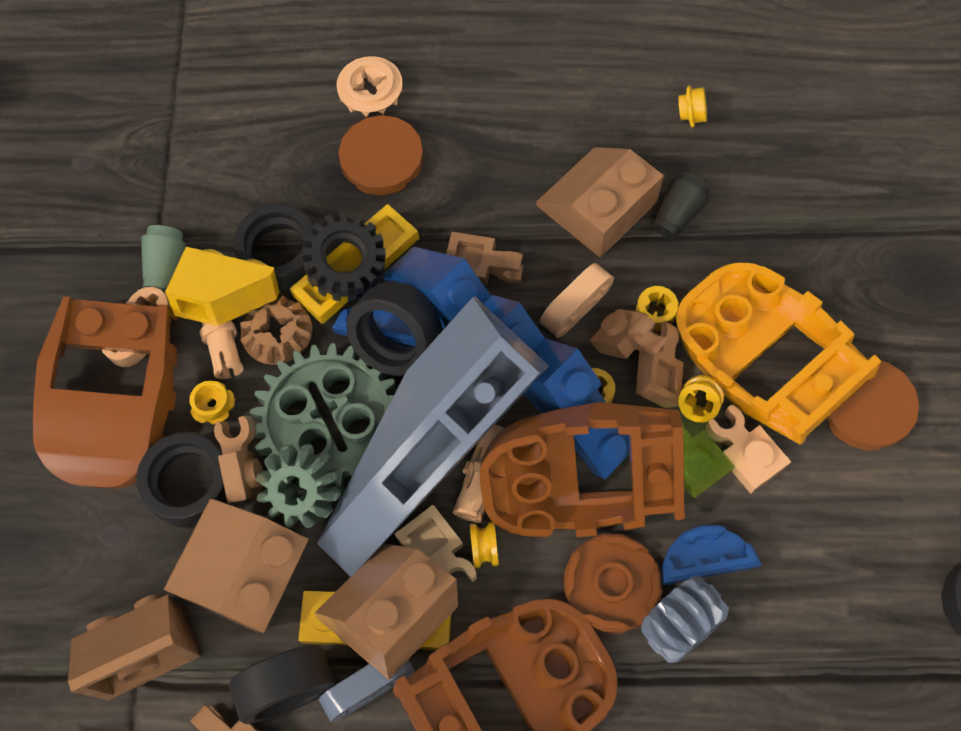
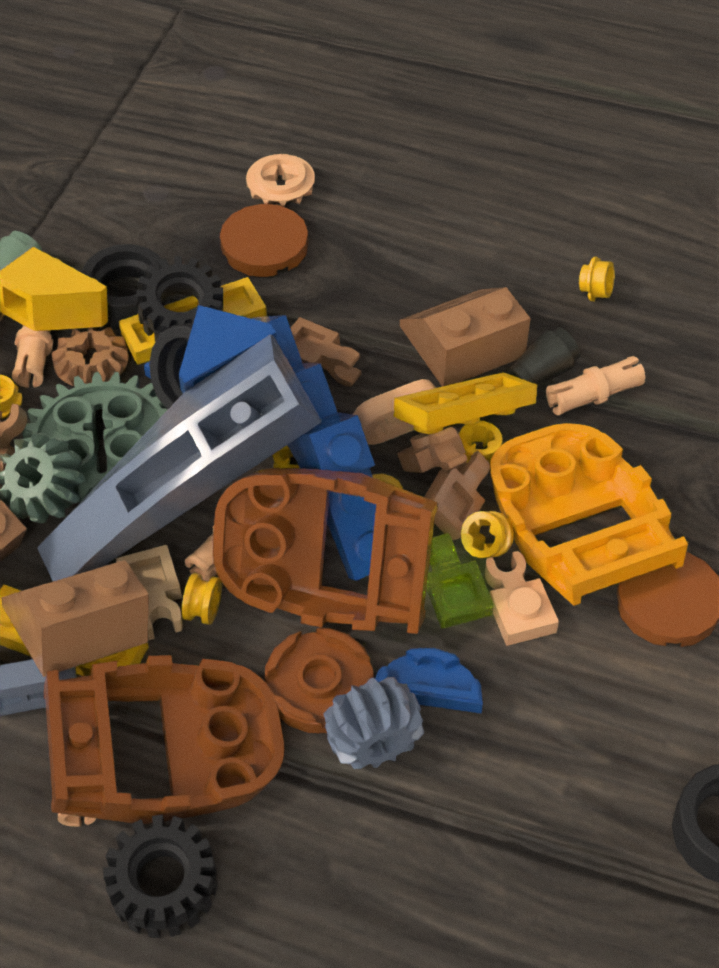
camera: 15 degrees right, 15 degrees down
none -> blue slope [179,305,276,393]
none -> yellow plate [393,372,537,434]
none -> light nougat pin [546,356,645,416]

